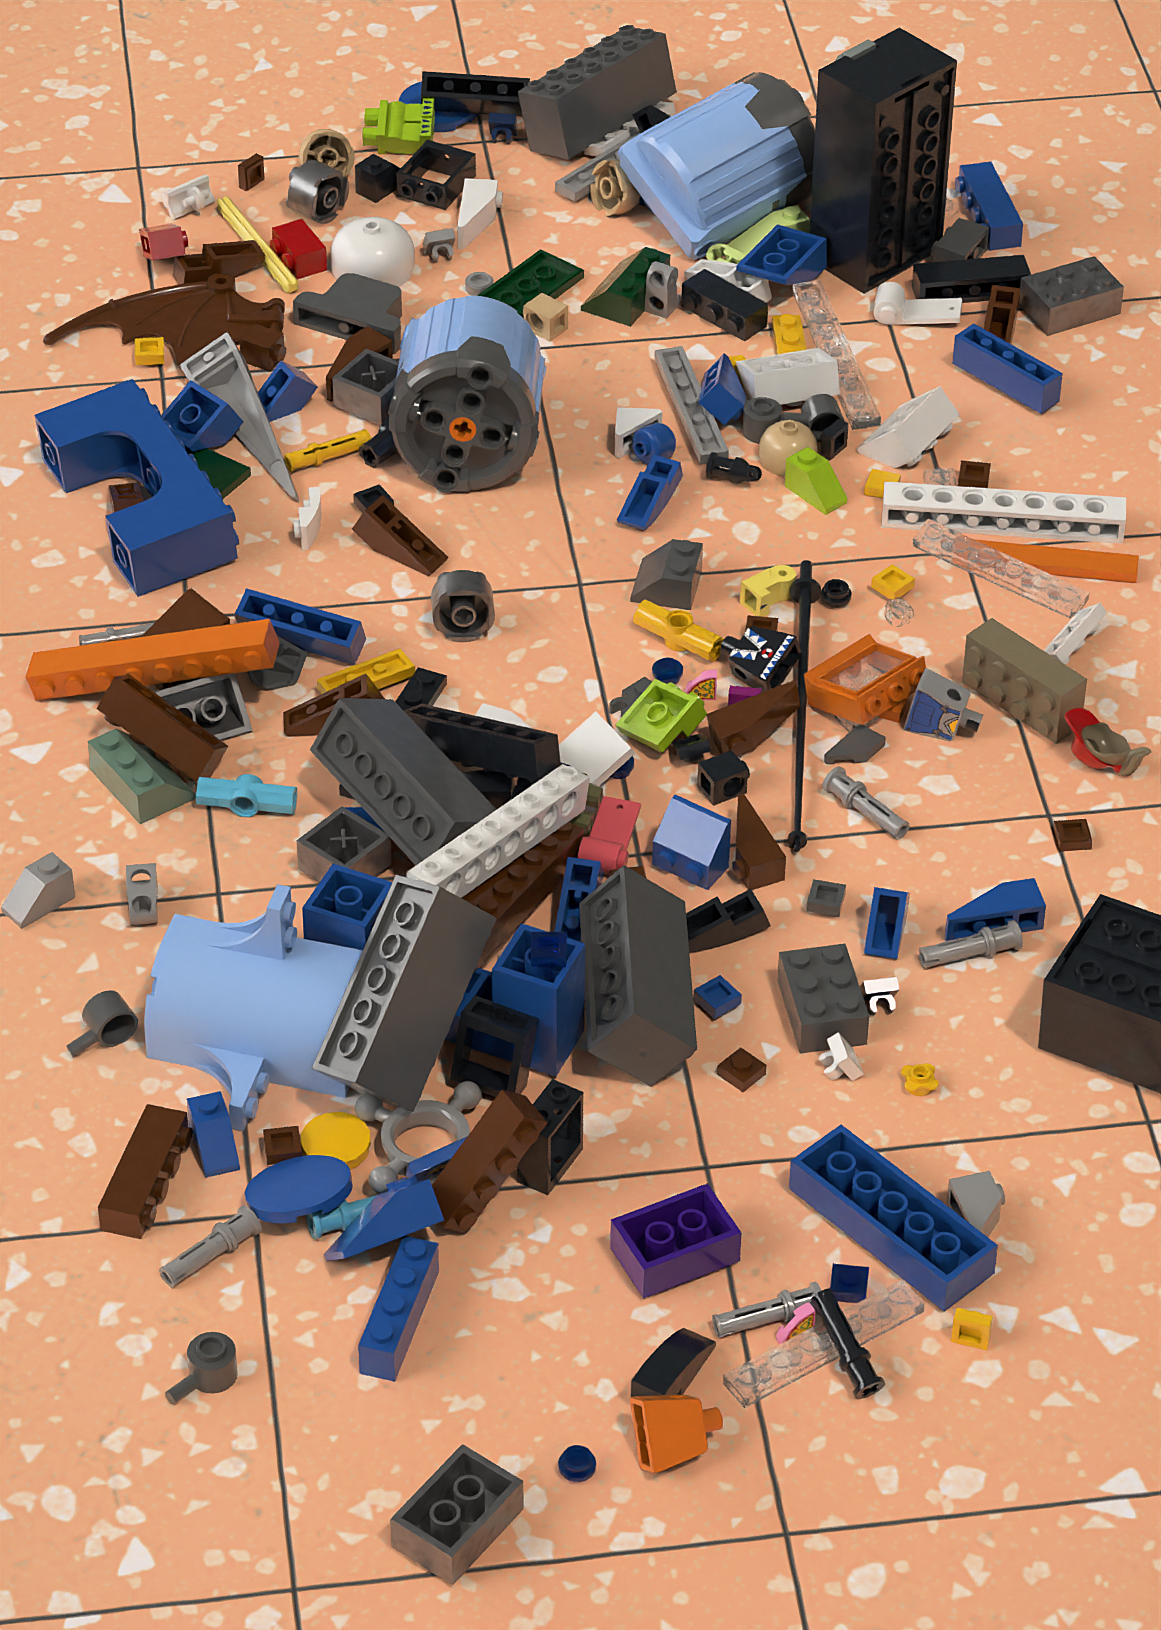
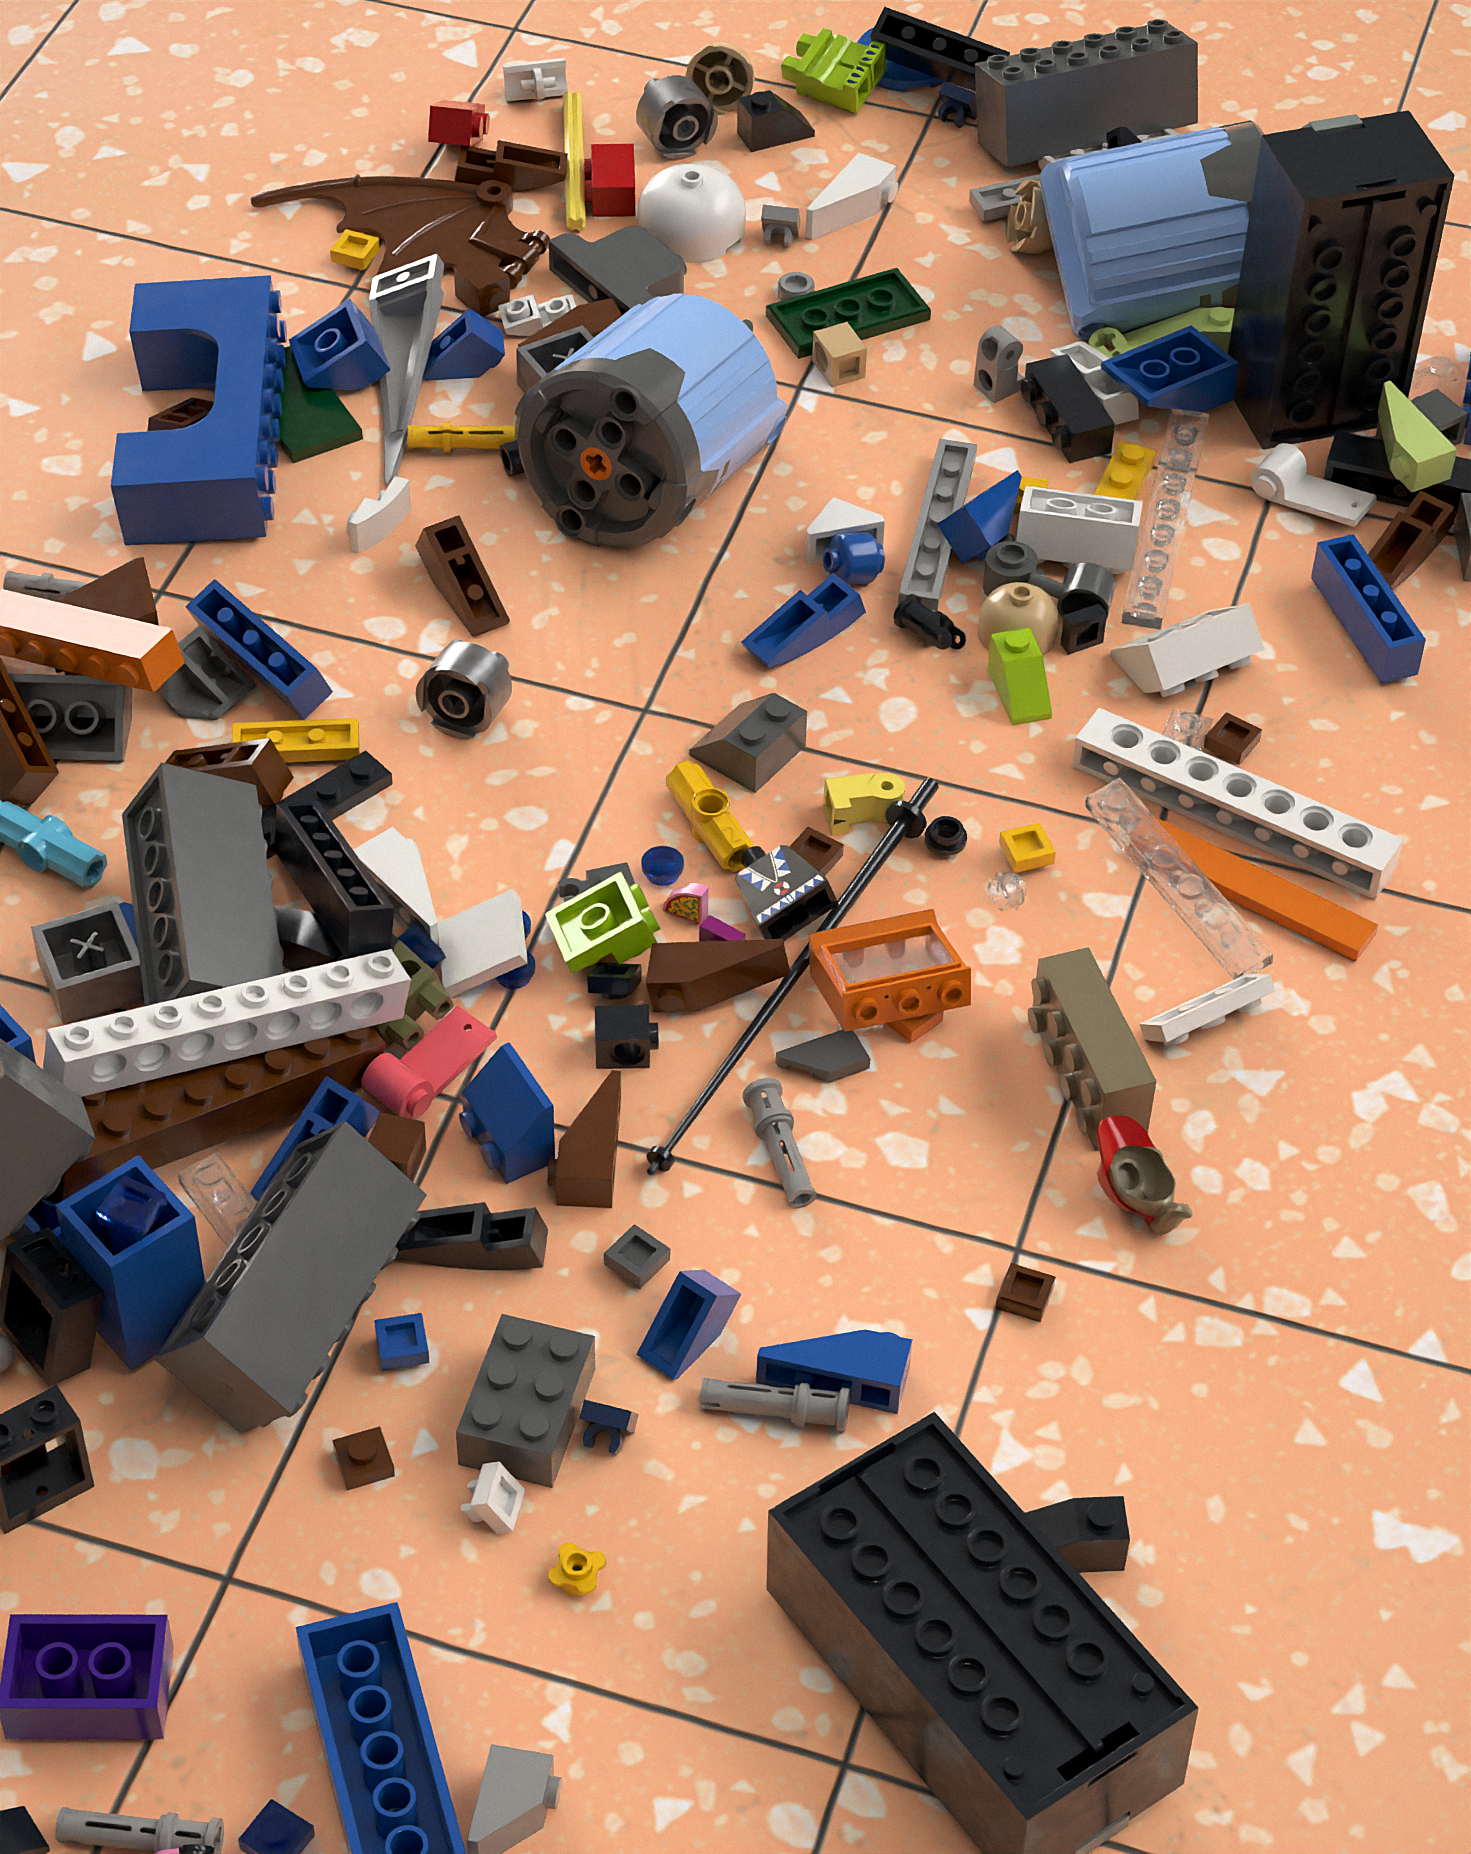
camera: 25 degrees right, 5 degrees up
reddish brown tile [238,153,265,191] -> none
black plate [353,484,394,513] -> none
black window [396,140,476,210] -> none
dark green slope [581,247,671,327] -> none
yellow tile [864,469,901,498] -> none
torso [903,668,983,742] -> none
none -> white slope [498,294,576,336]
none -> yellowish green slope [1378,381,1457,492]

